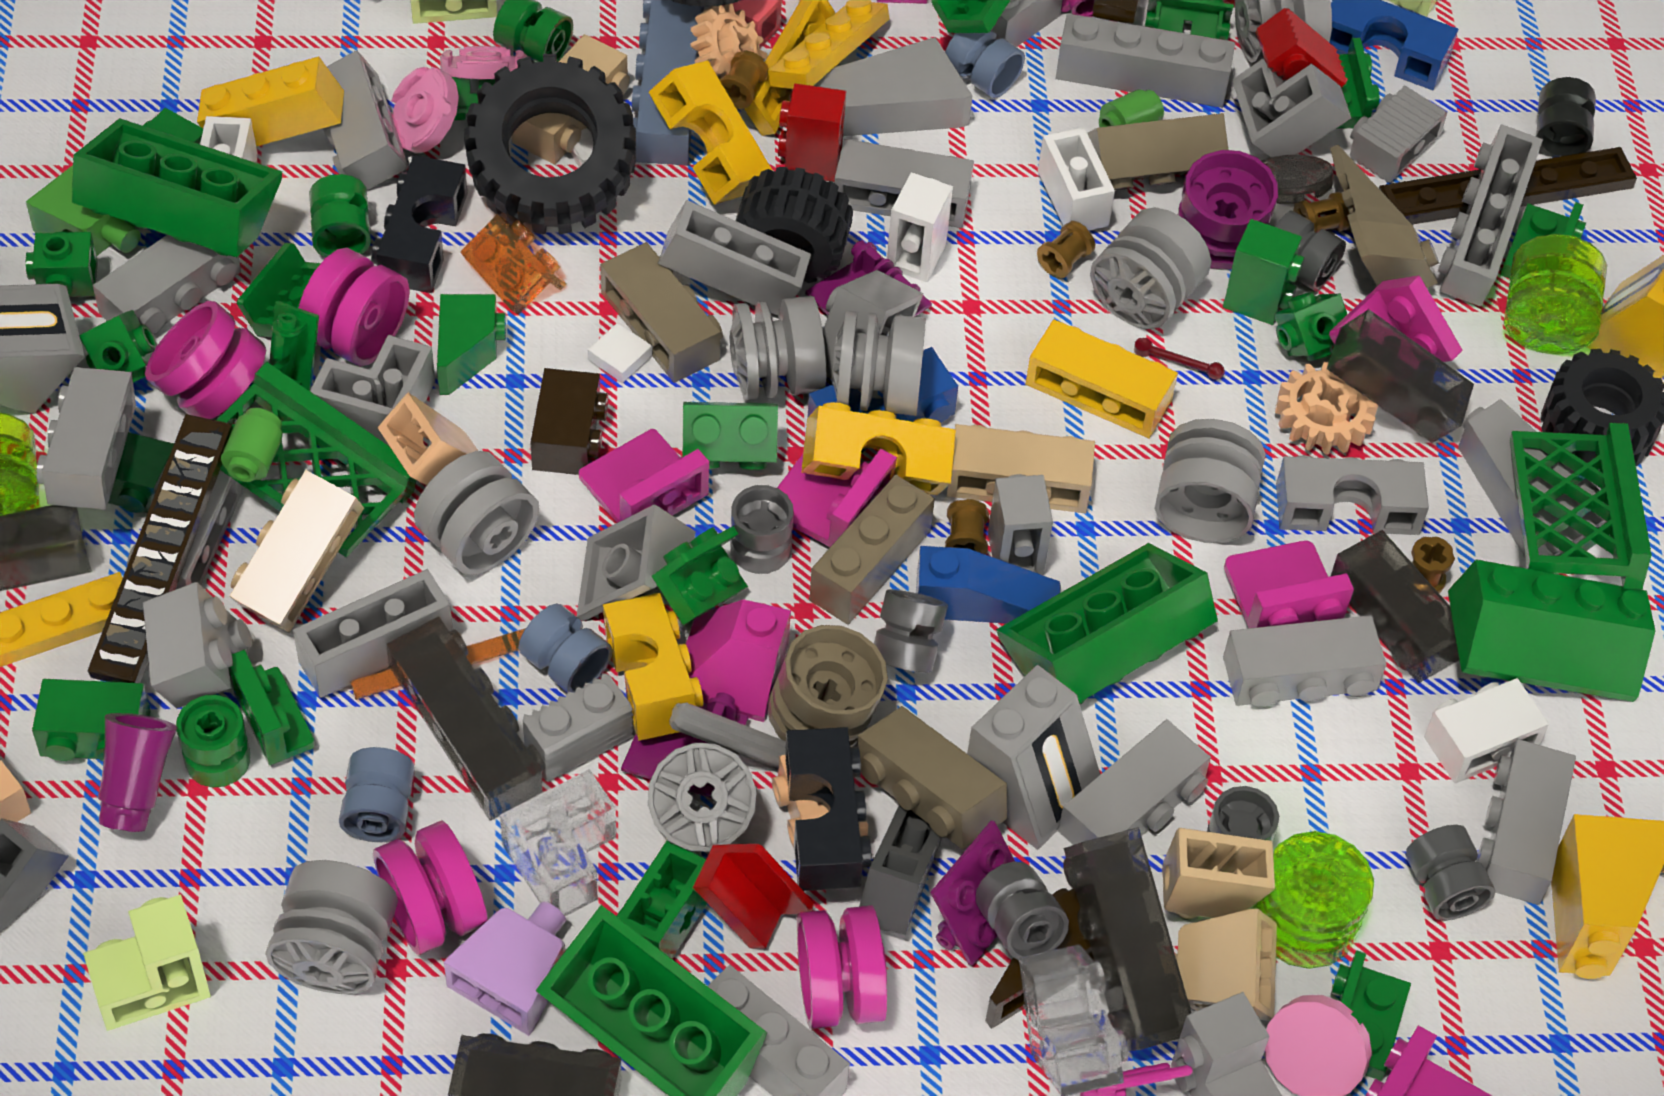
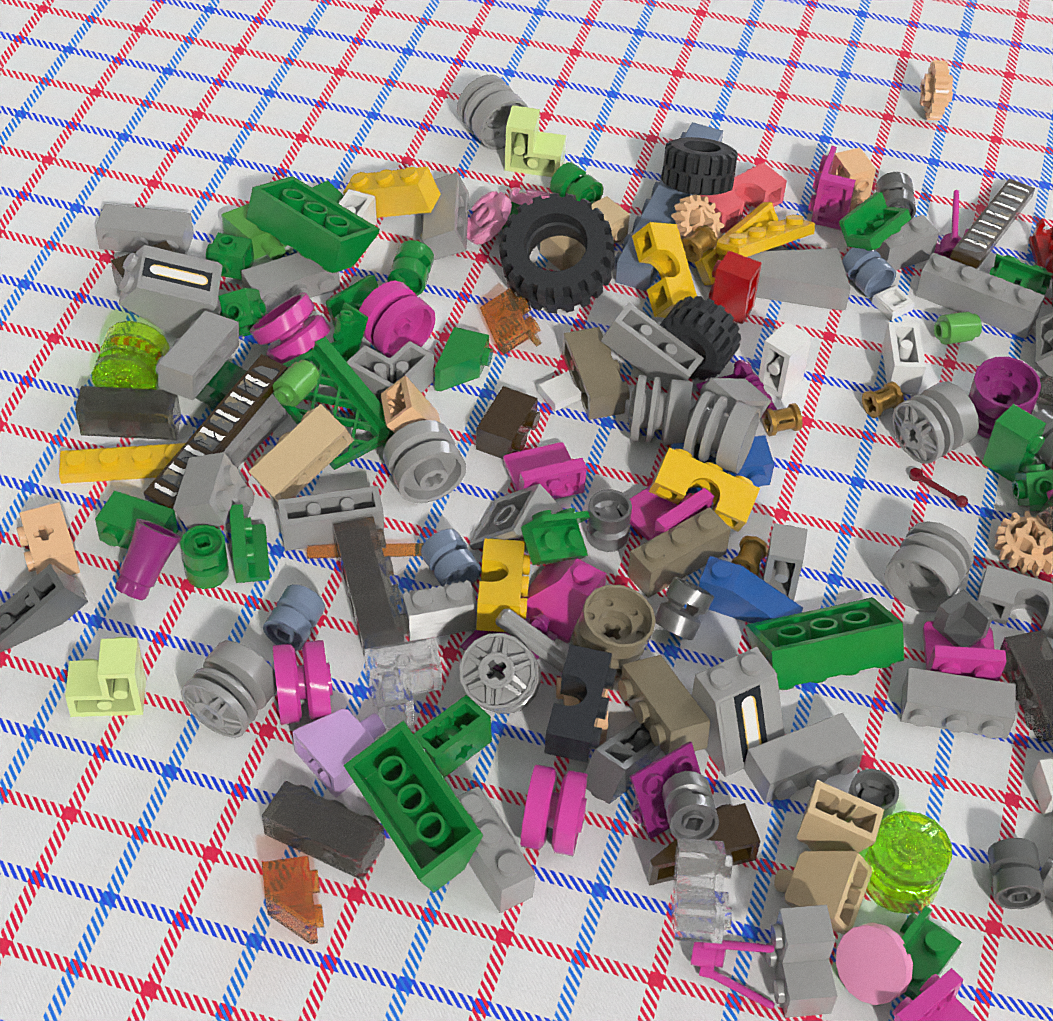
camera: 20 degrees right, 5 degrees down
black arch [371,155,468,293] -> none
green bracket [682,402,778,470] -> none
red panel [693,844,815,948] -> none
light grey brick [834,139,974,228] -> none
tan brick [946,424,1095,514] -> none
yellow brick [1025,319,1178,439] -> none
clear smoke brick [1063,827,1191,1053] -> none
dark tan brick [1087,113,1229,190] -> none
none -> pearl gold bush [762,403,803,437]
none -> white tile [872,285,915,320]
none -> dark grey panel [932,589,993,648]

